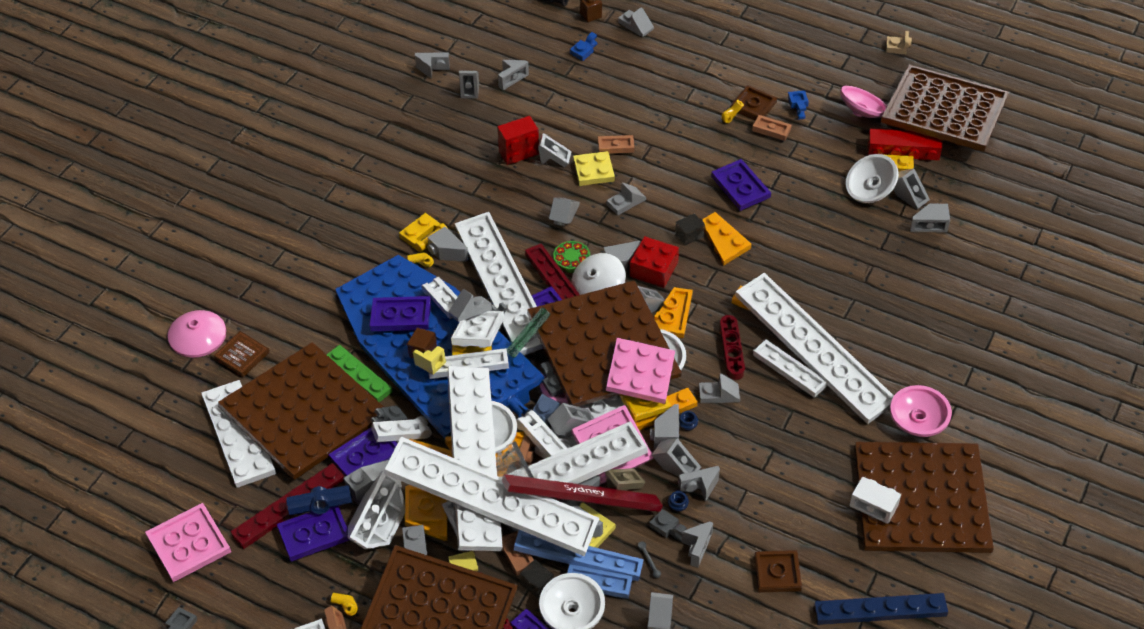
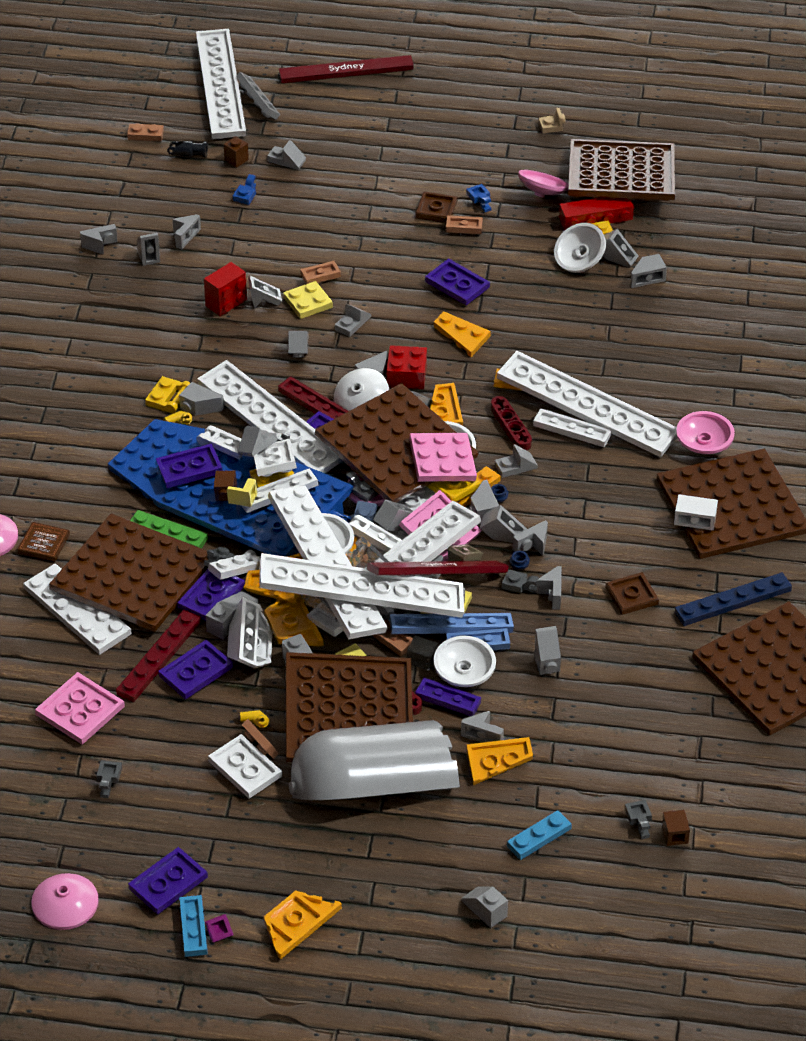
camera: 20 degrees left, 5 degrees down
dark blue piece [286,485,353,515] -> none
clear green axle [507,307,550,358] -> none
tile [553,241,590,273] -> none
dark grey hinge [638,542,661,578] -> none
clear smoke brick [675,213,705,246] -> none
yellow arm [721,100,744,123] -> none

